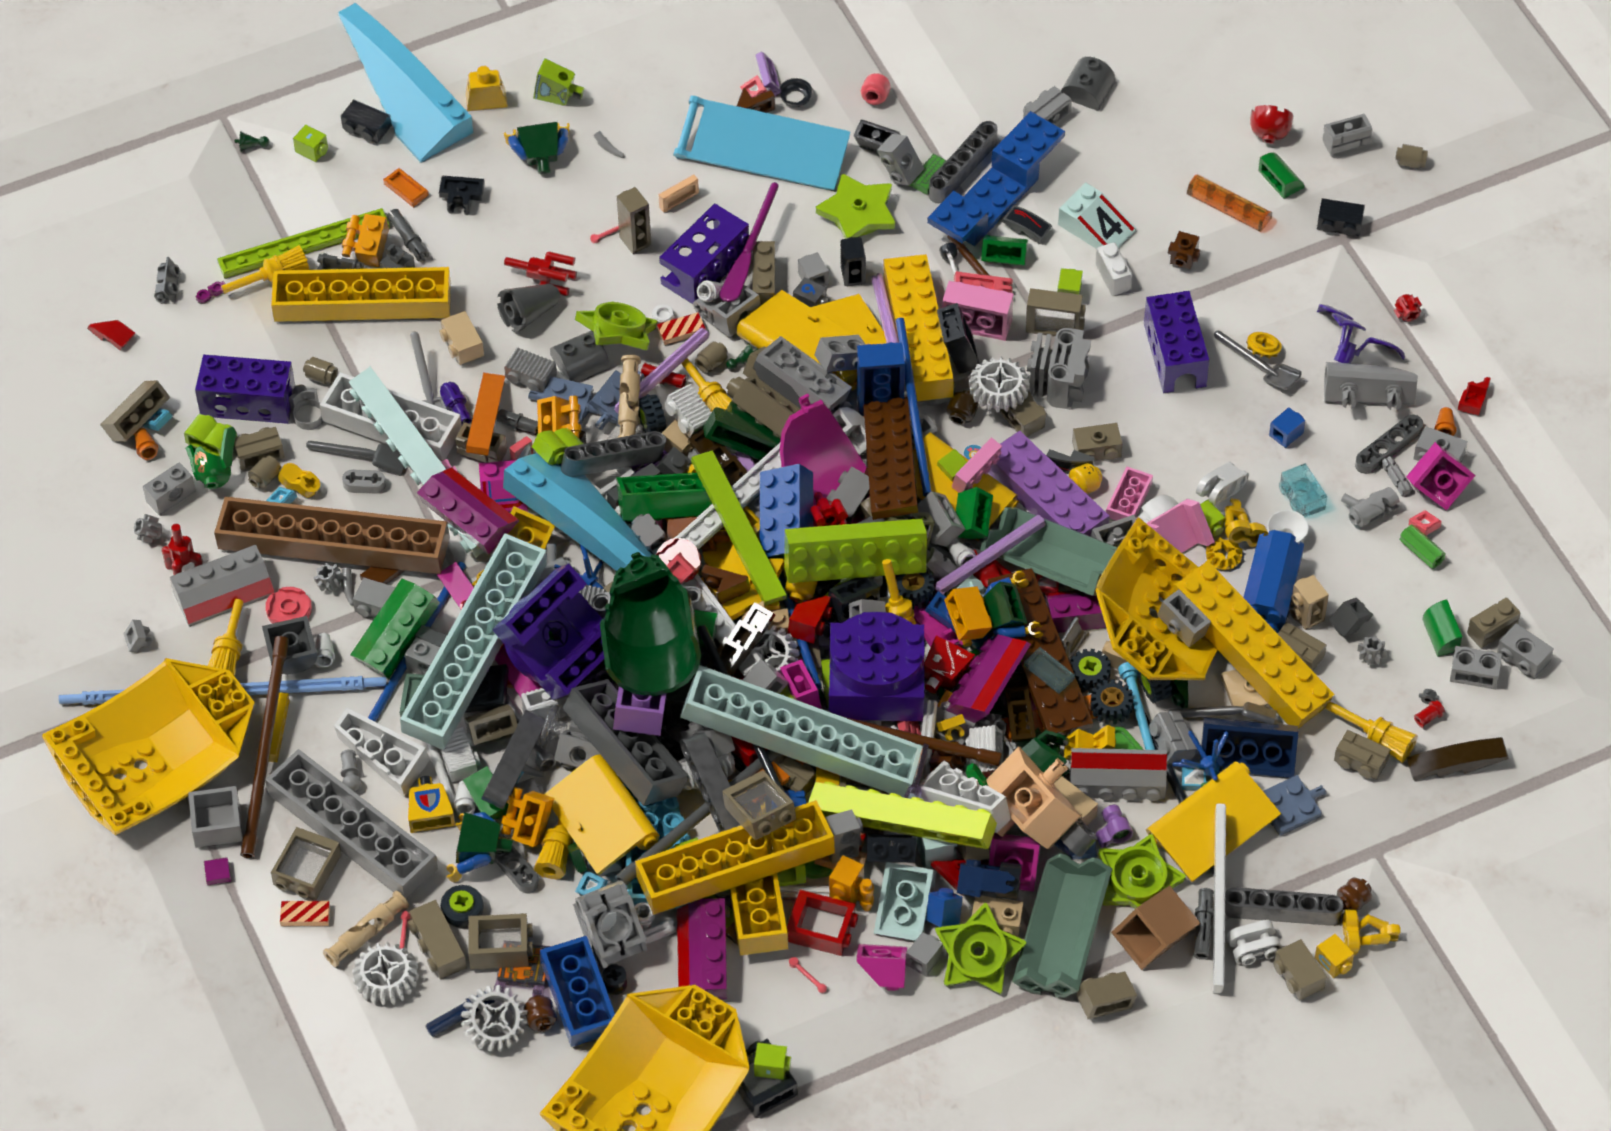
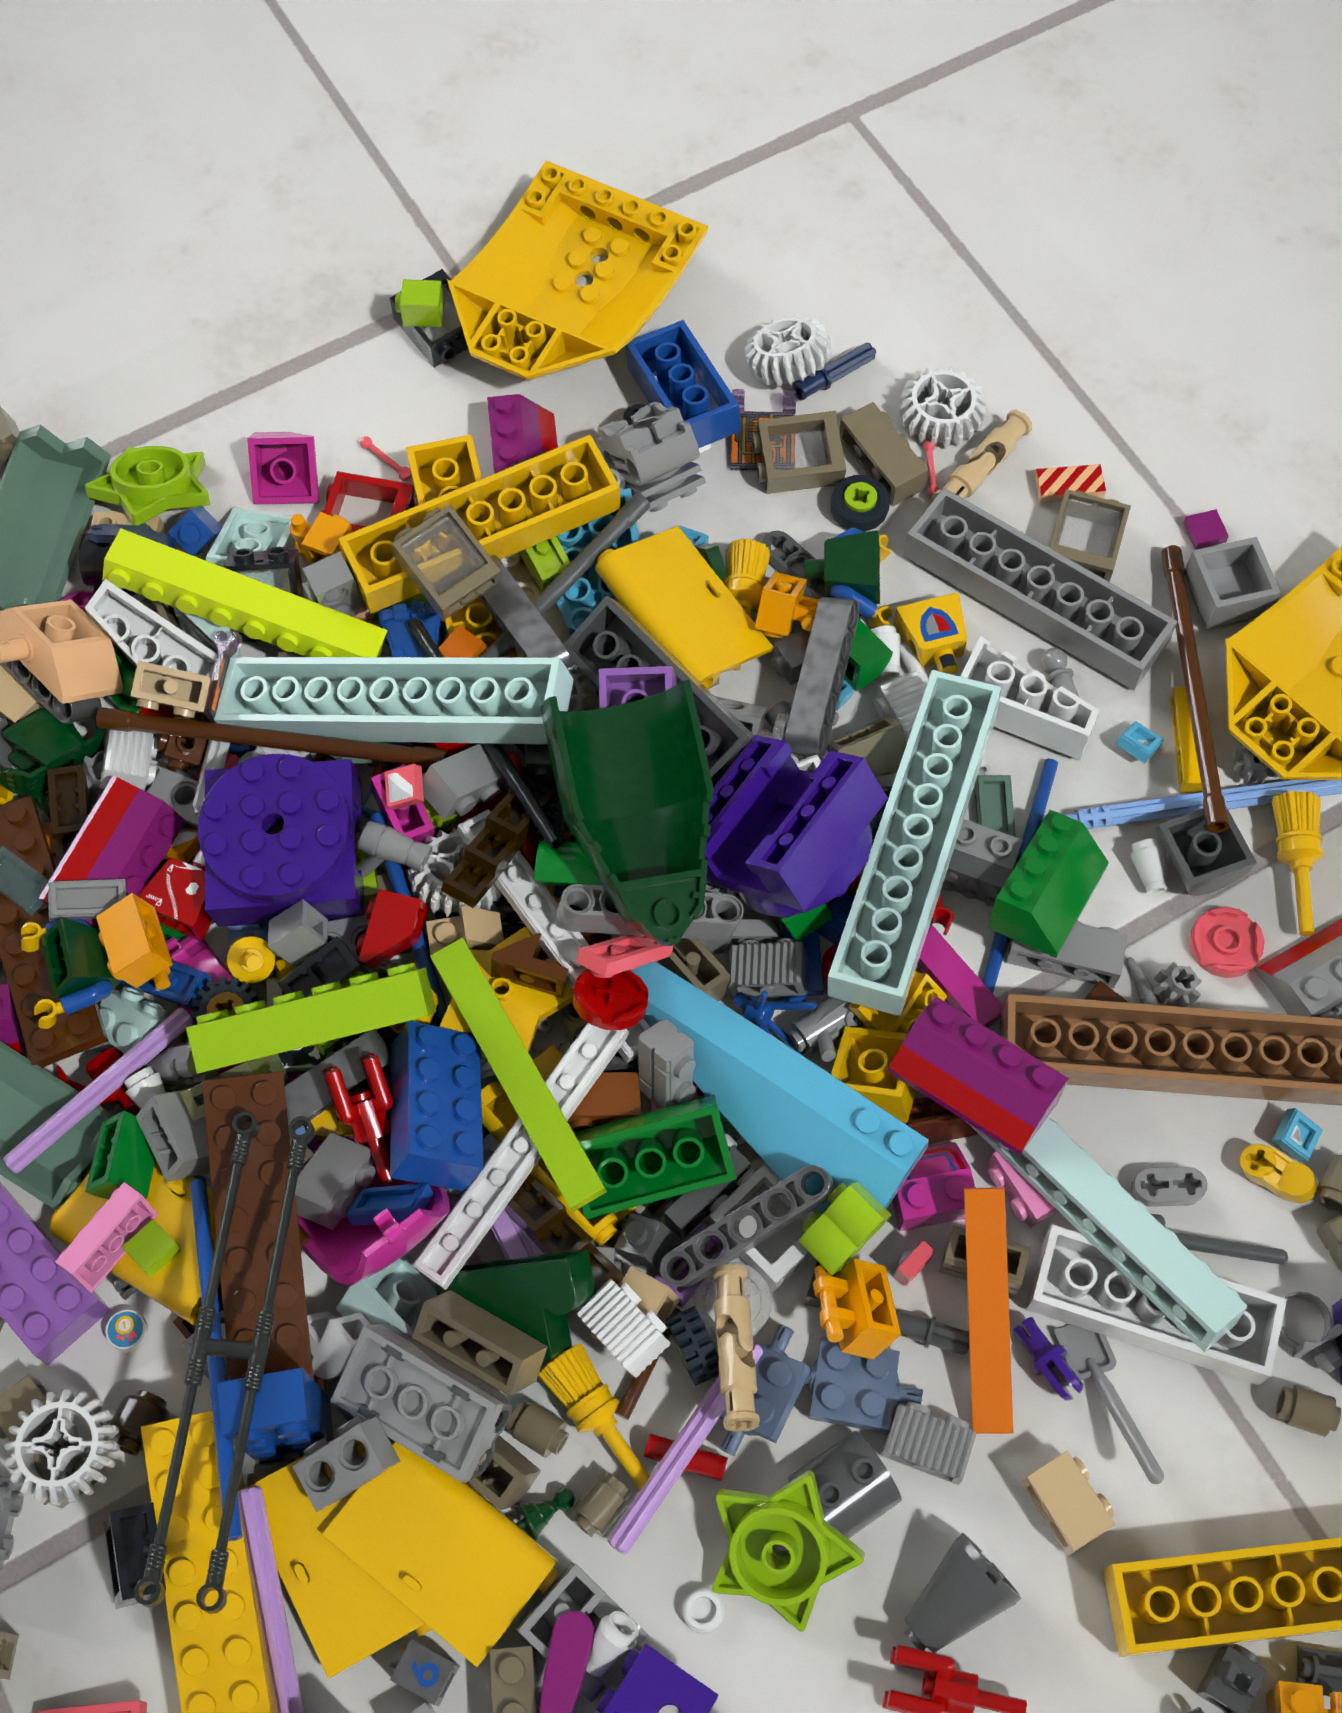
camera: 175 degrees right, 10 degrees up
reddish brown piece [523,995,557,1032] -> none
tile [657,312,706,345] -> none
light grey brick [906,932,943,976] -> none
yellow tile [936,714,965,741] -> none
bright pink brick [942,281,1013,341] -> none
none -> light grey tile [48,879,126,921]
none -> tan brick [130,660,211,718]
none -> pearl dark grey bar [134,1111,315,1614]
none -> blue tile [346,1183,434,1226]
none -> light grey piece [357,821,432,877]
none -> coral tile [384,764,424,810]
none -> medium azure tile [1115,721,1164,764]

